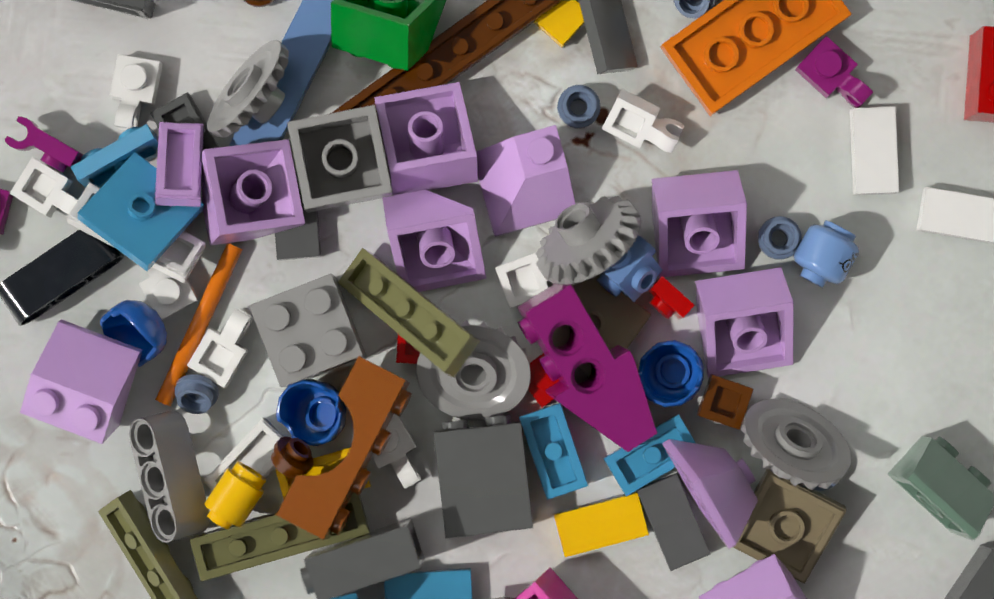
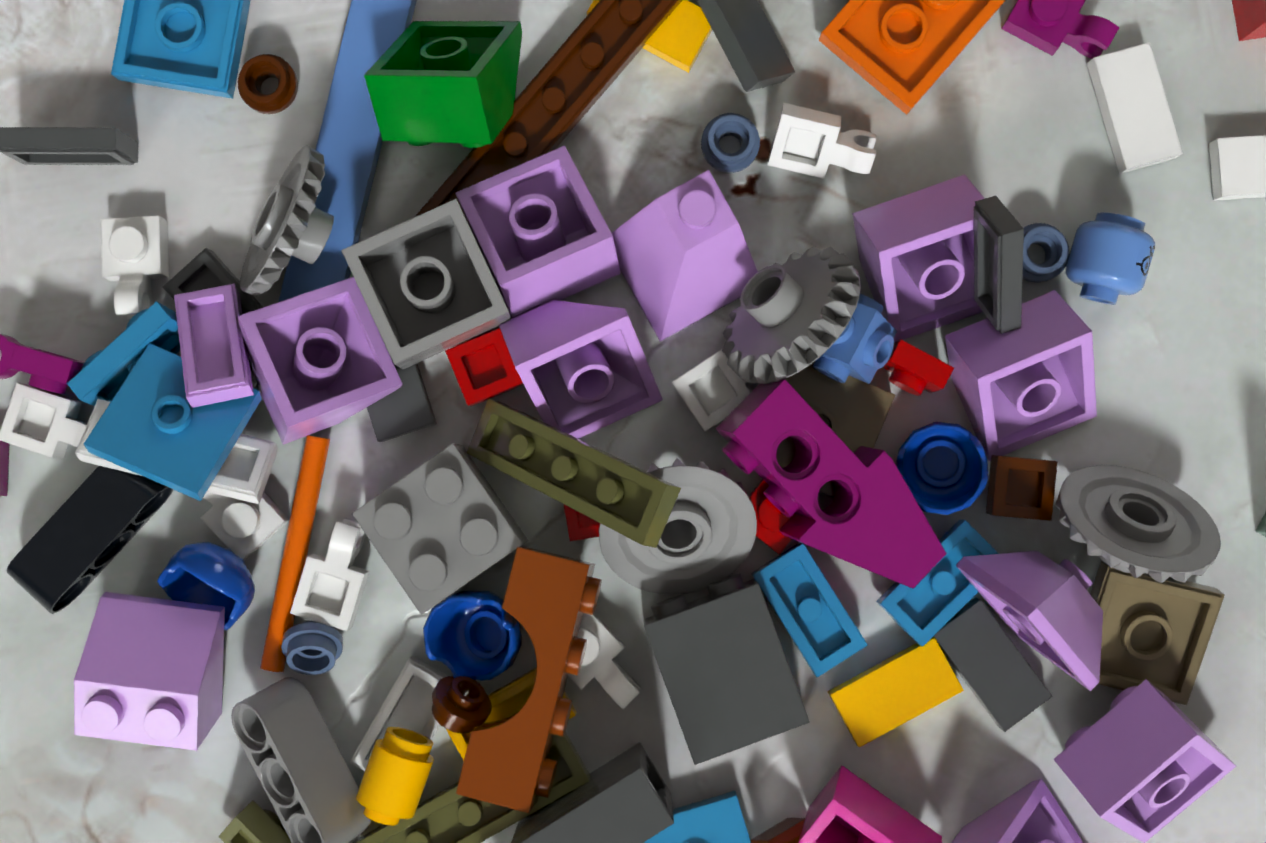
camera: 10 degrees left, 0 degrees up
none -> red plate [445,328,524,407]
none -> dark grey tile [974,195,1024,334]

